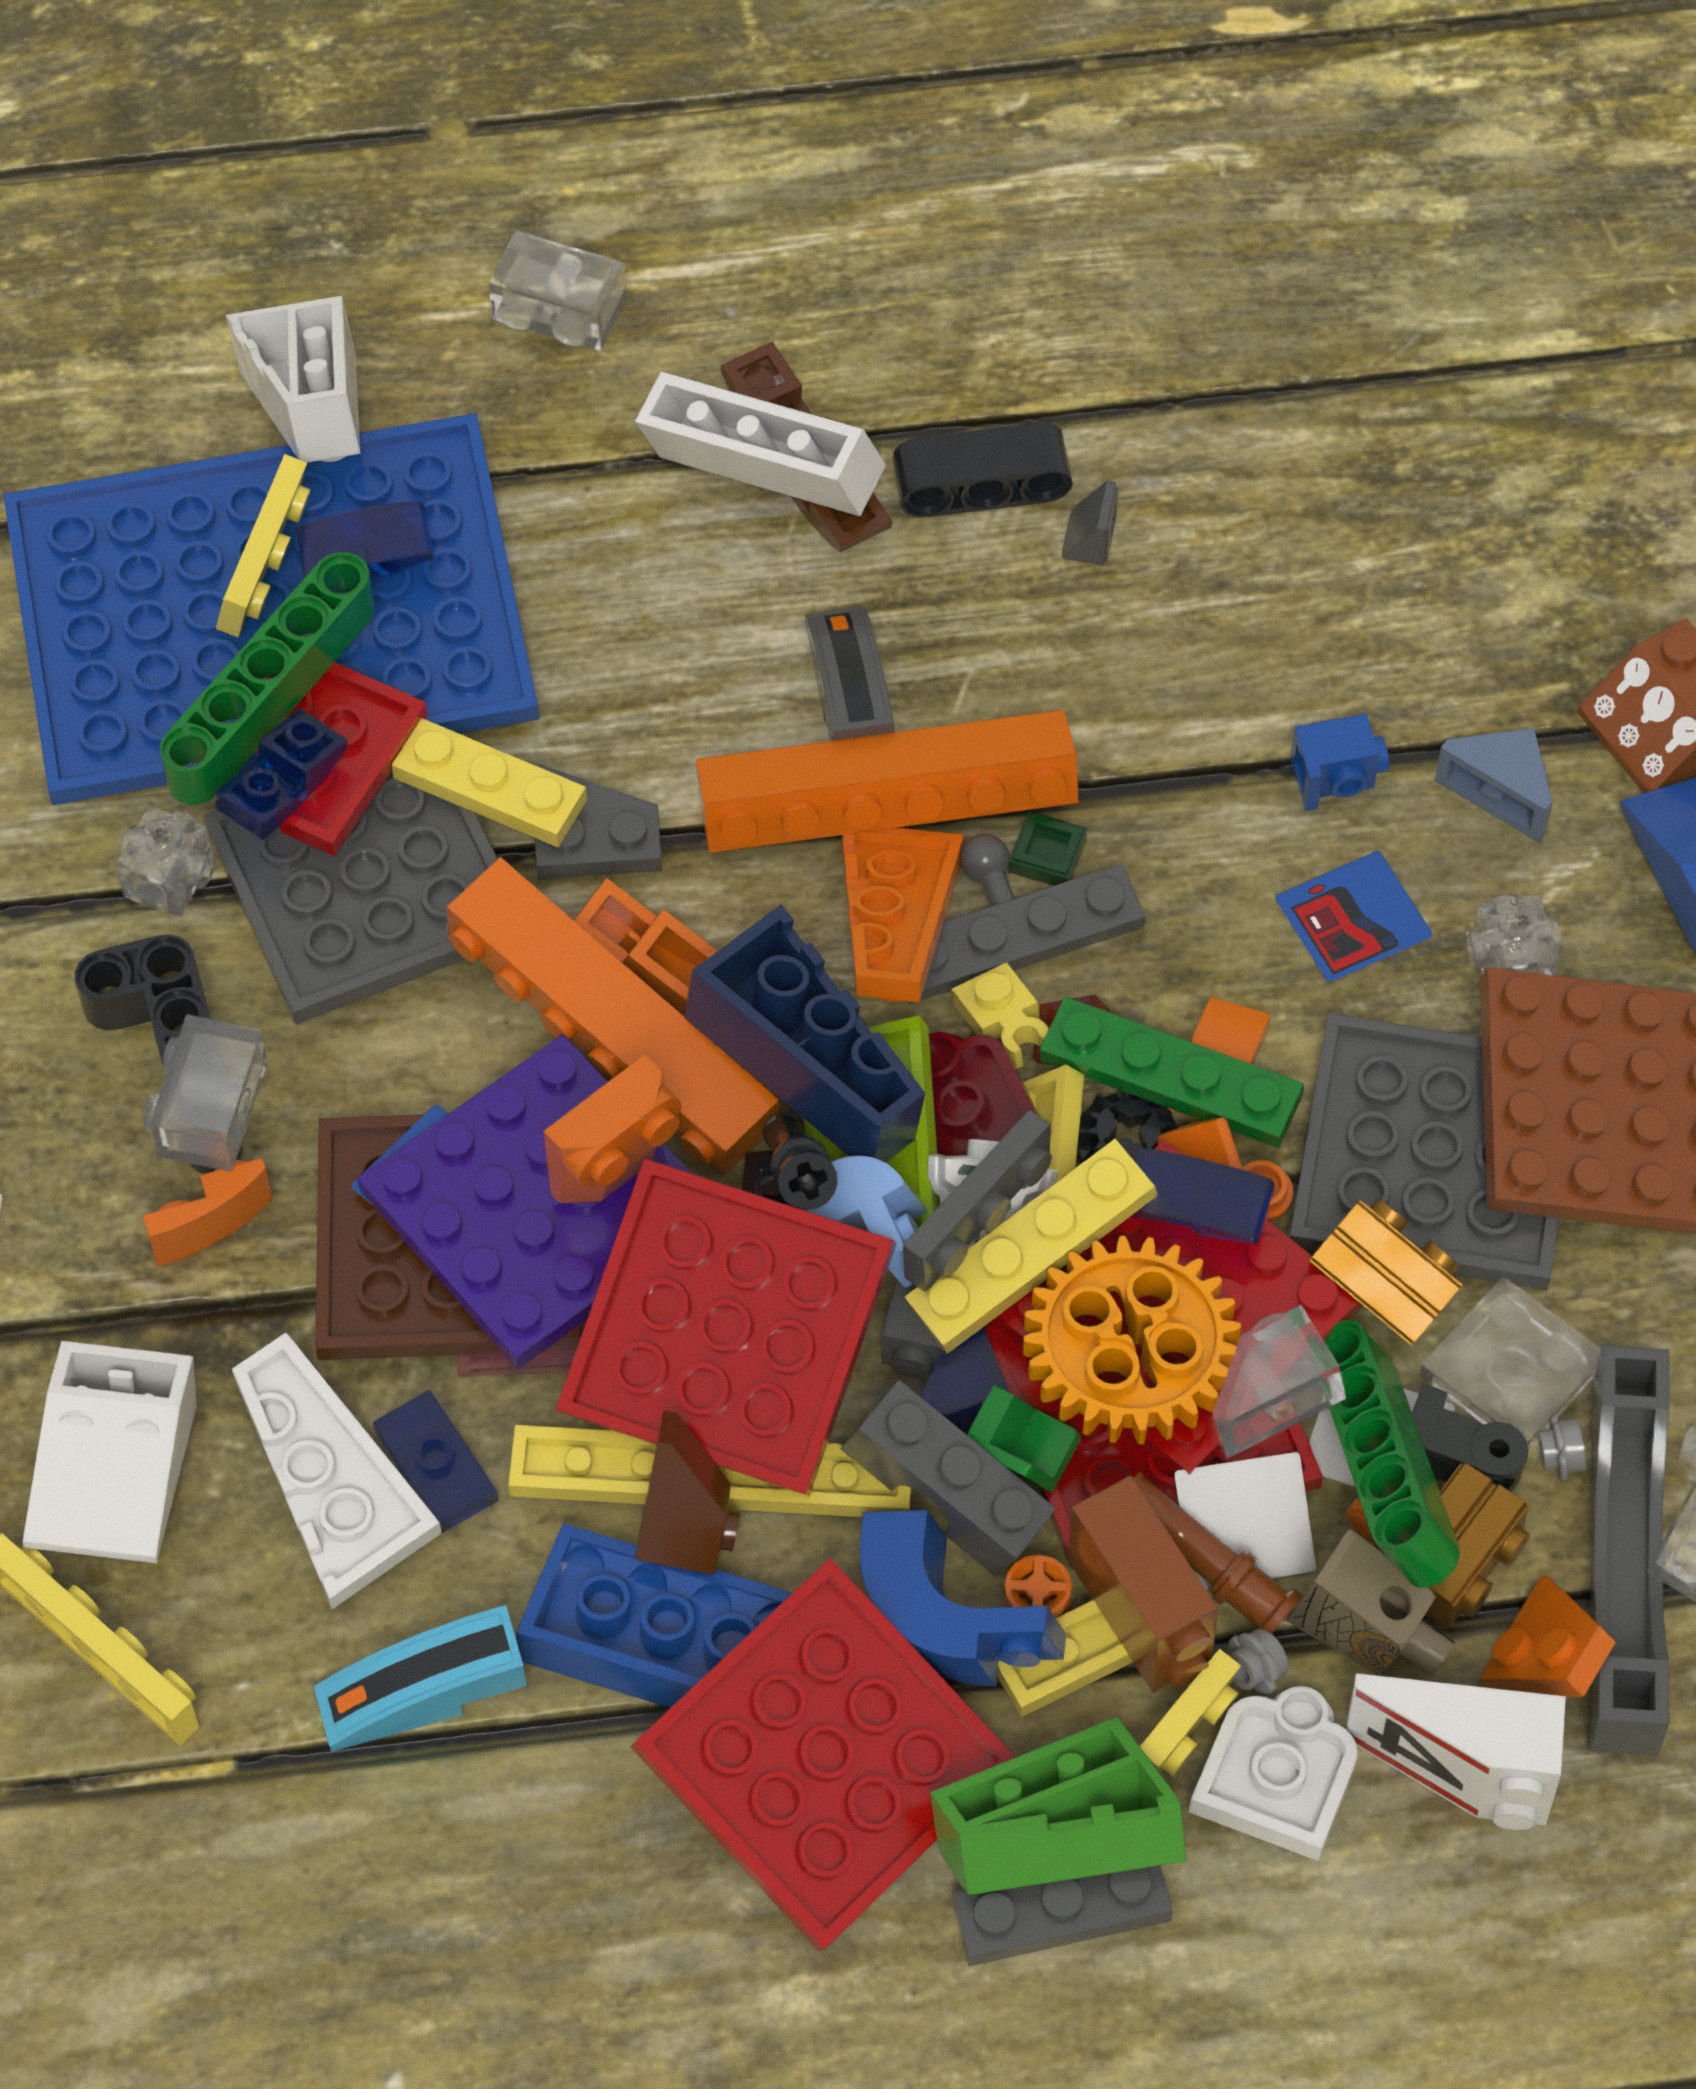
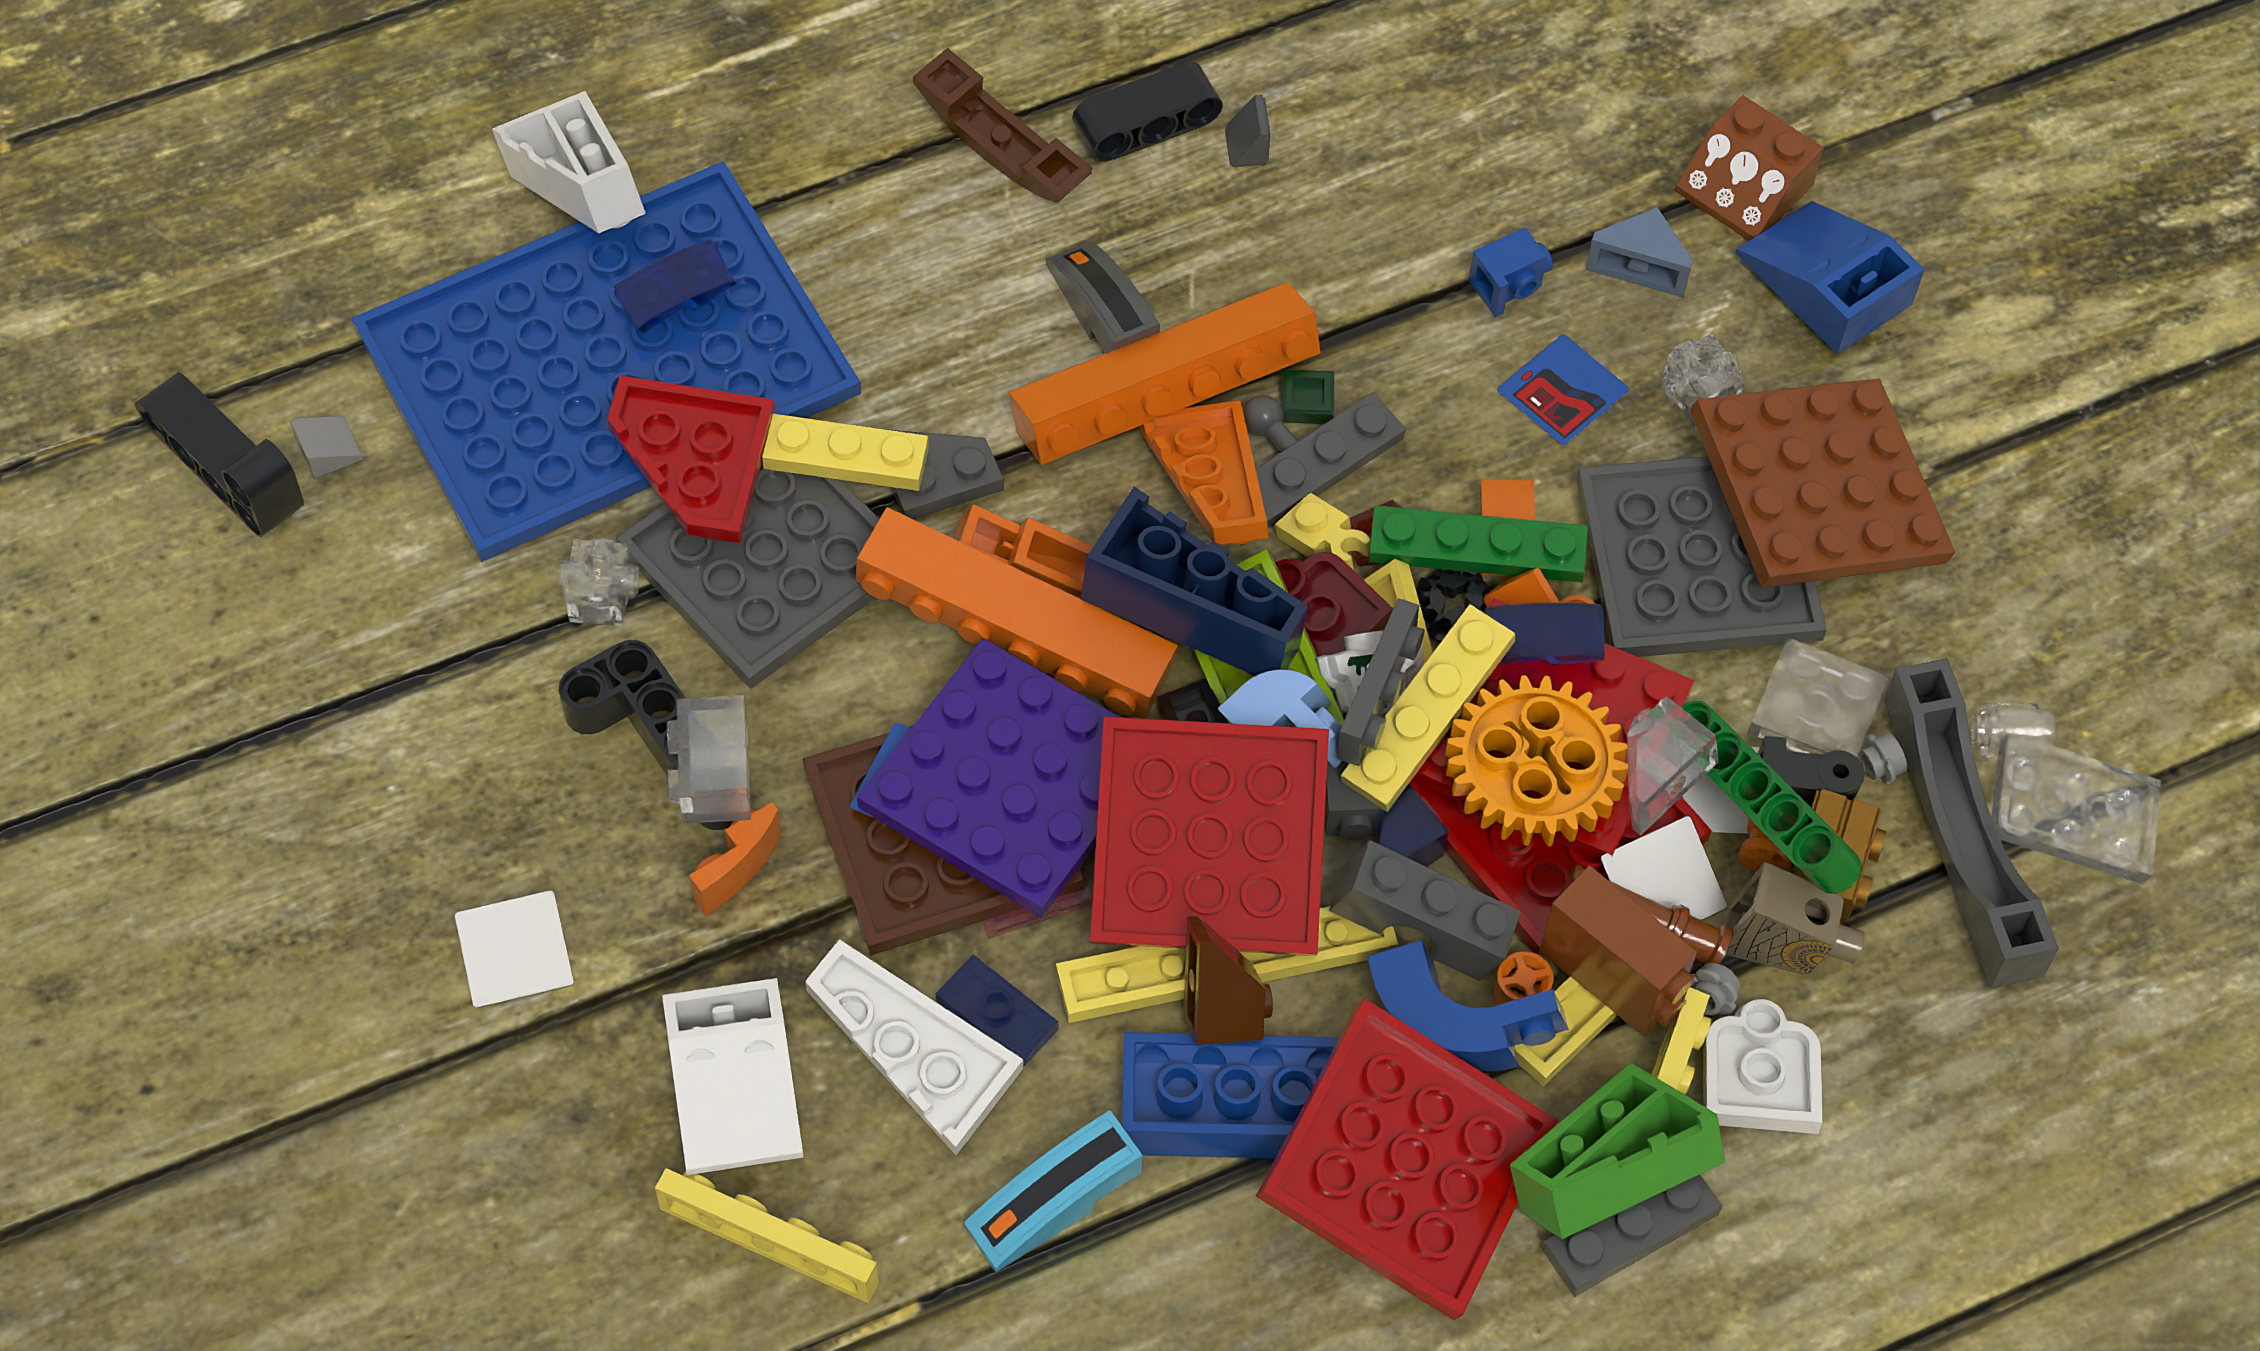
camera: 20 degrees left, 0 degrees up
green beam [159,552,375,805] -> none
clear blue slope [215,708,348,840] -> none
light yellow plate [216,454,311,638] -> none
clear brick [489,230,627,351] -> none
orange slope [543,1054,681,1203] -> none
white brick [635,372,886,516] -> none
black pin [763,1111,838,1210] -> none
green panel [967,1385,1081,1493] -> none
brick [1309,1198,1462,1346] -> none
white slope [1345,1673,1566,1830] -> none
orange wing [1479,1576,1616,1697] -> none

